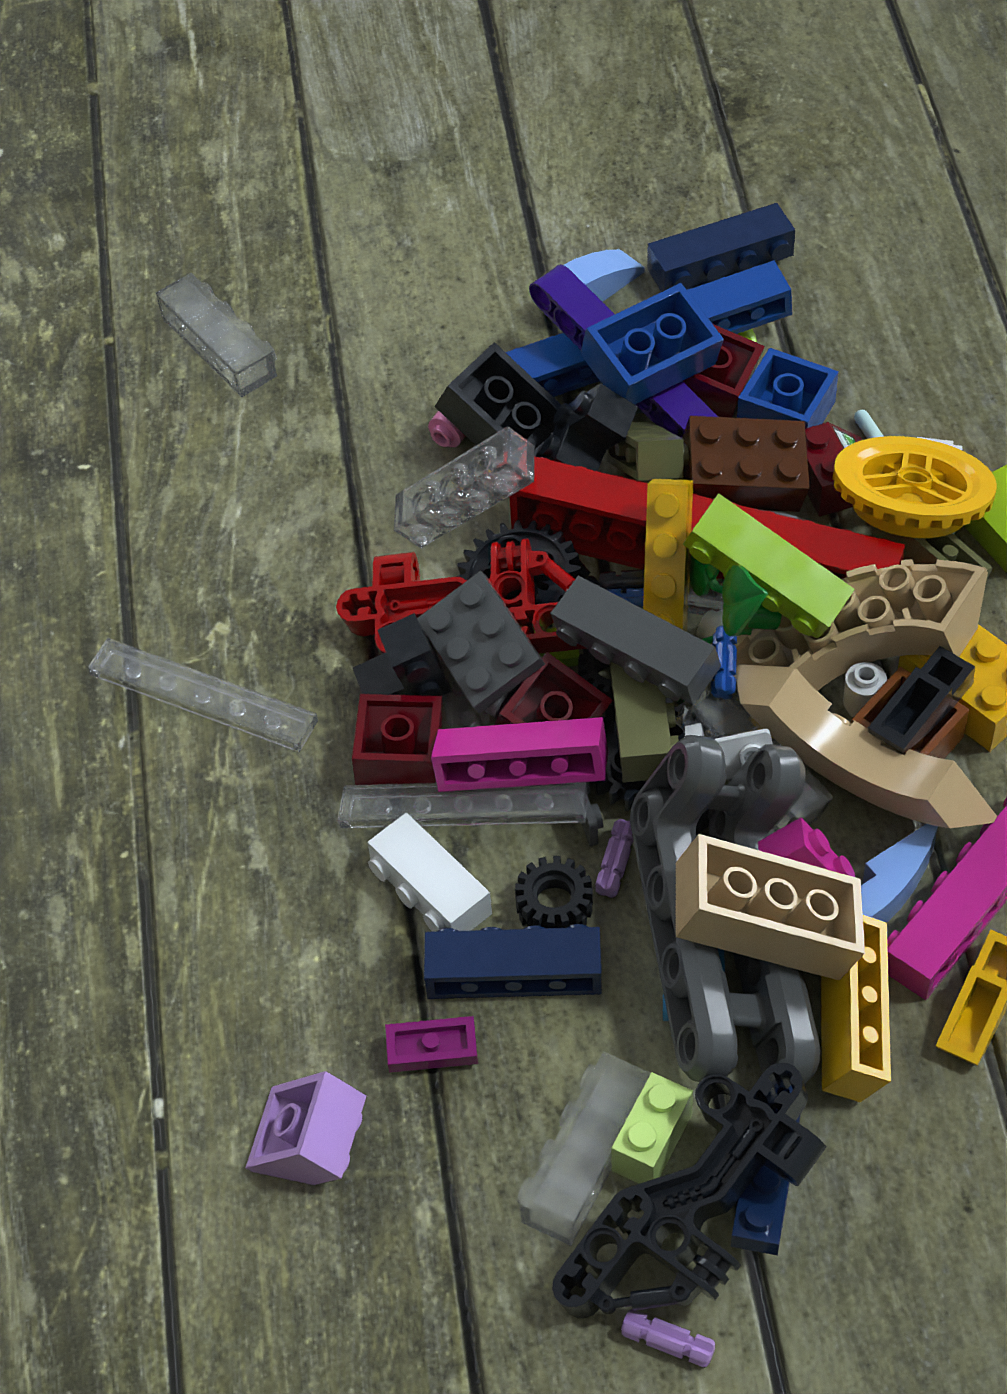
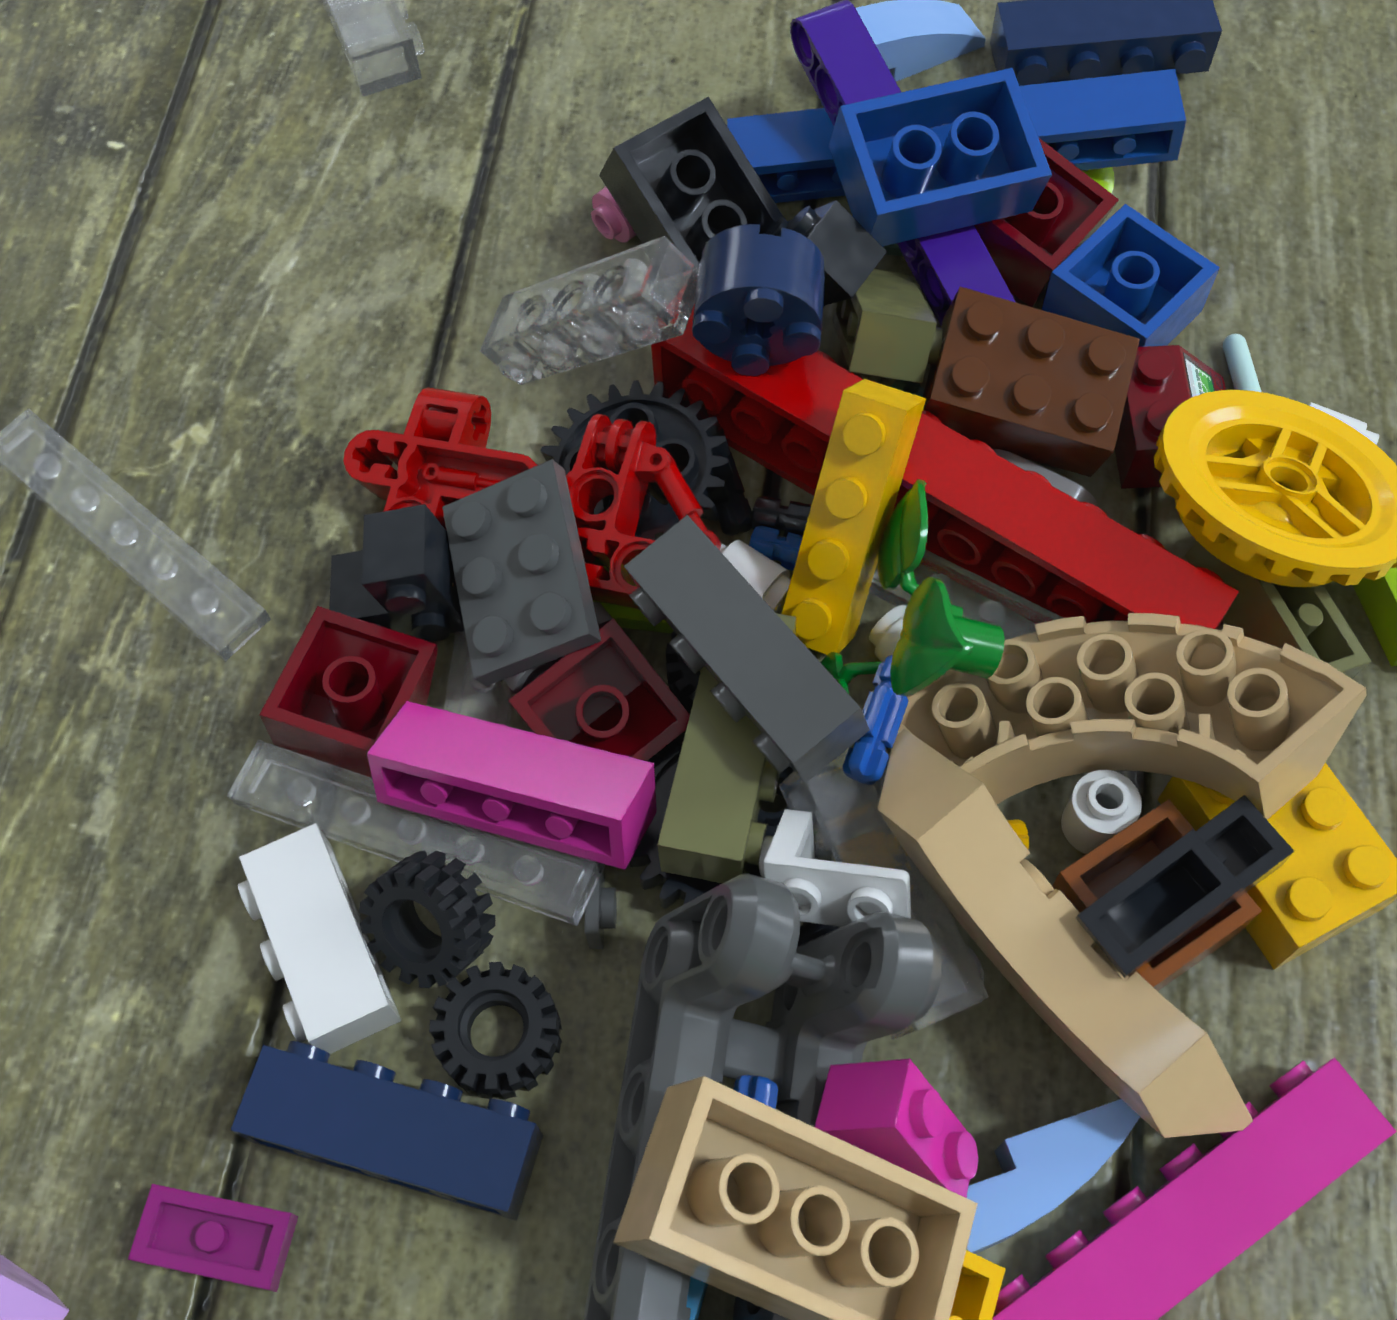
camera: 15 degrees right, 10 degrees up
lavender axle [595,819,634,898] -> none
lime brick [683,493,855,639] -> none
none -> black tyre [359,850,496,988]
none -> dark blue brick [692,224,825,376]

